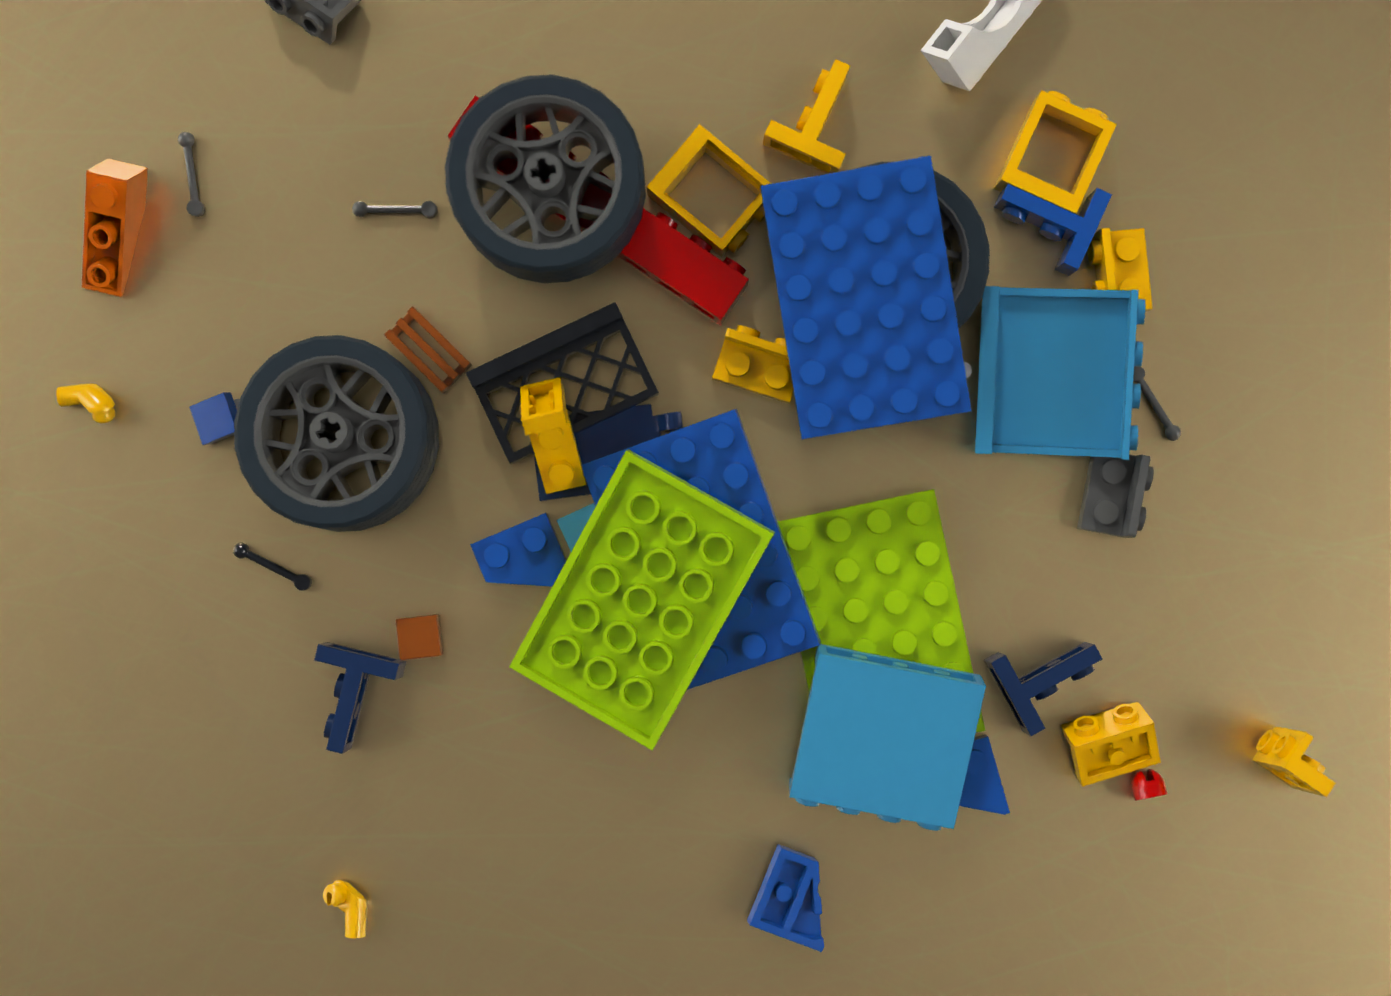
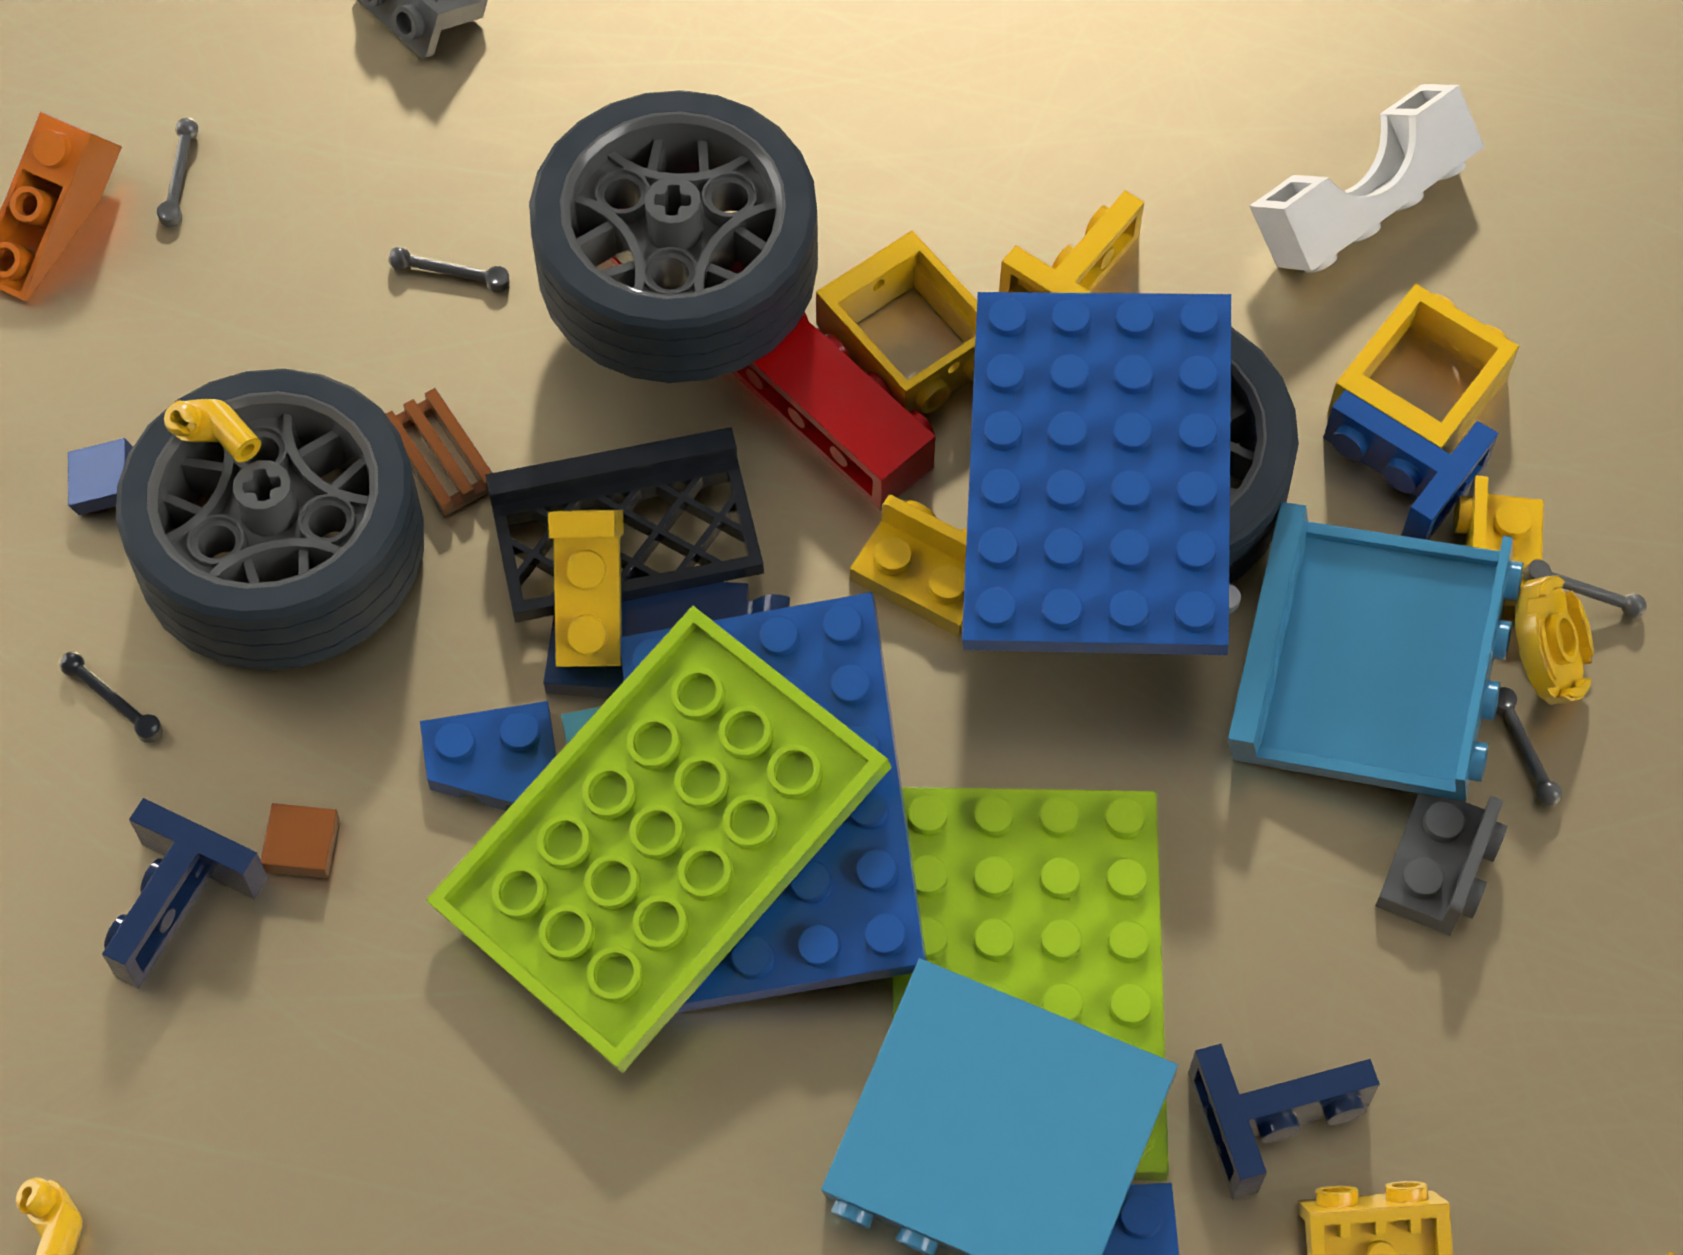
camera: 10 degrees right, 25 degrees down
none -> yellow arm [164,399,261,462]
none -> yellow tile [1515,576,1594,705]
none -> dark grey hinge [1523,559,1647,618]

